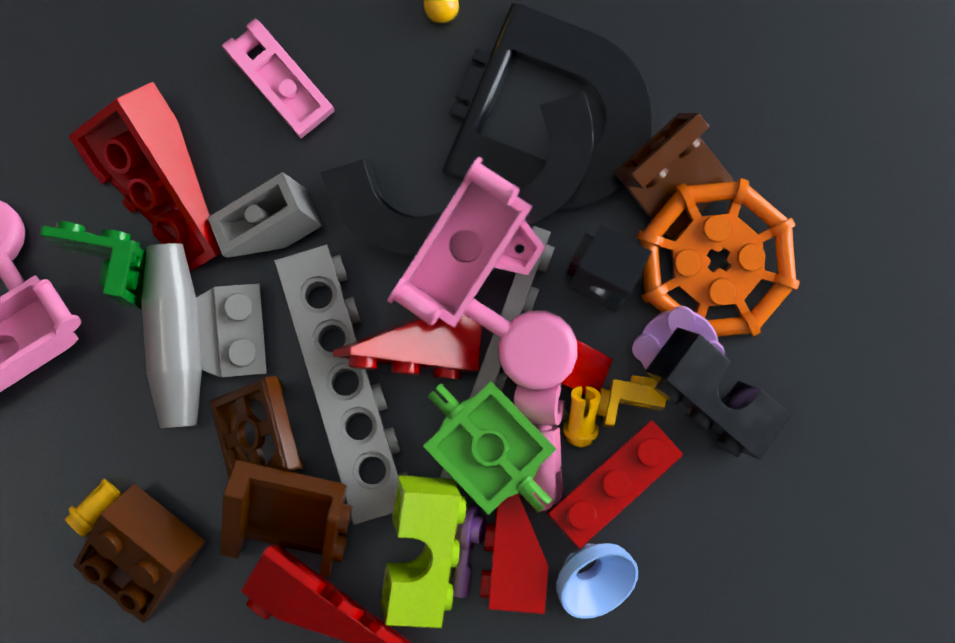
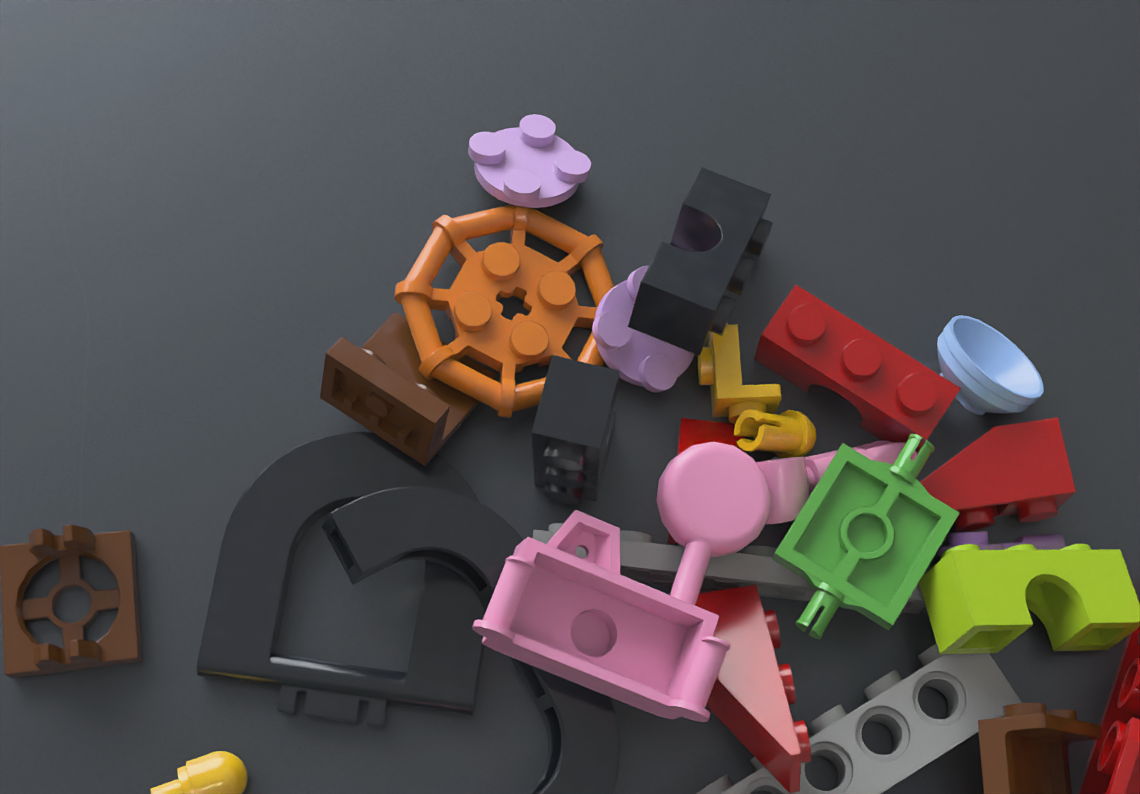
camera: 100 degrees left, 10 degrees down
none -> lavender piece [468,114,591,208]

